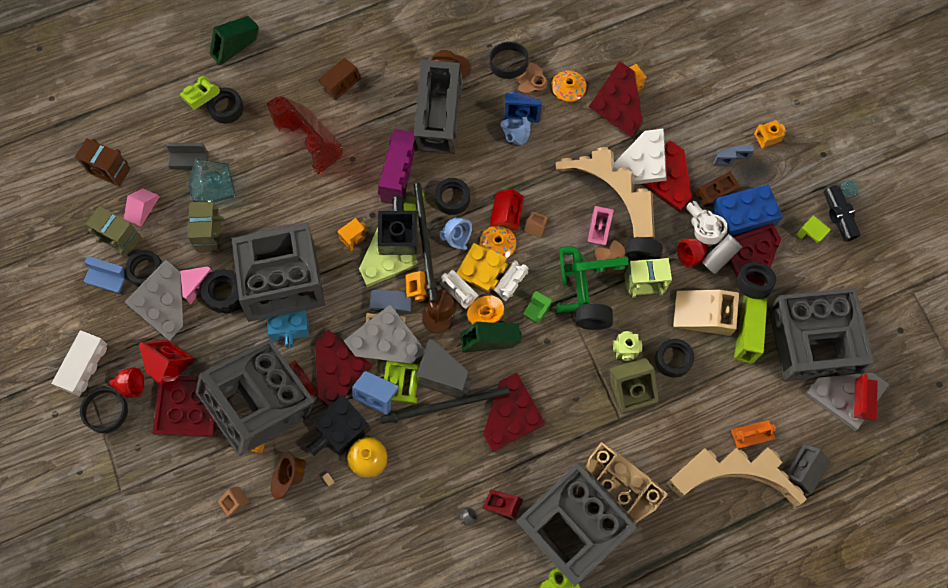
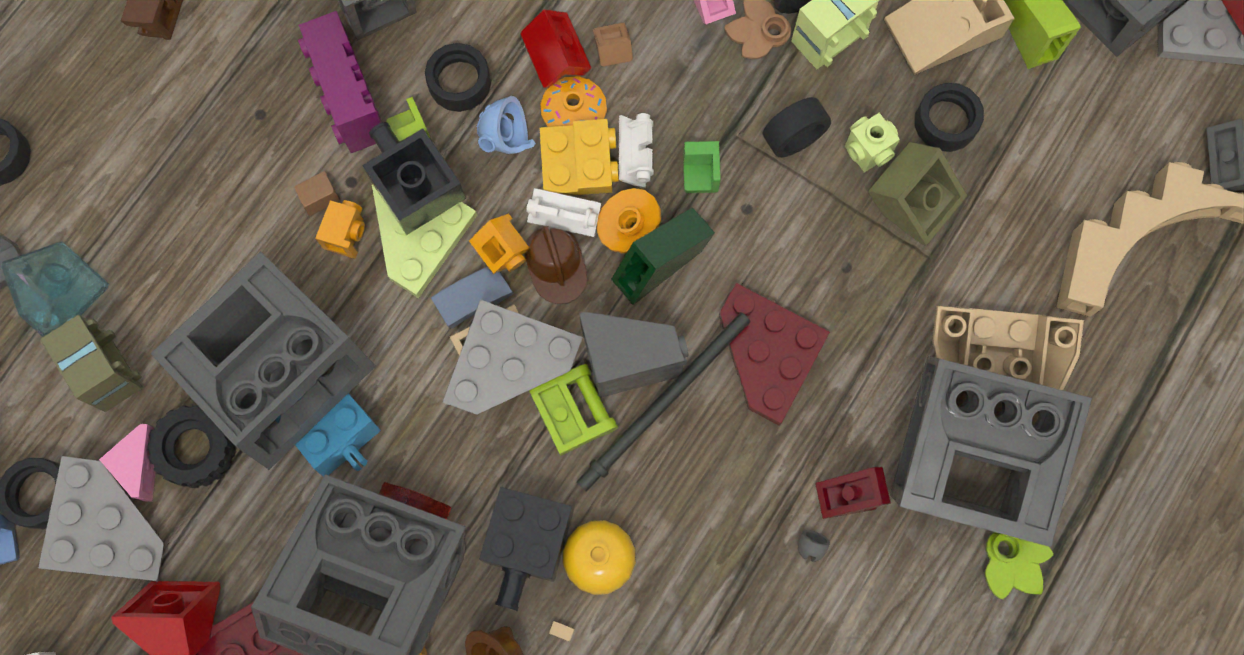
camera: 30 degrees left, 5 degrees up
clear red windscreen [267,96,343,175] -> none
dark red plate [315,329,372,407] -> none
medium blue panel [352,371,398,415] -> none
pearl dark grey bar [414,183,438,302] -> none
green plate [556,246,629,314] -> none
orange hinge [731,420,776,449] -> none
none -> medium nougat slope [294,171,341,216]

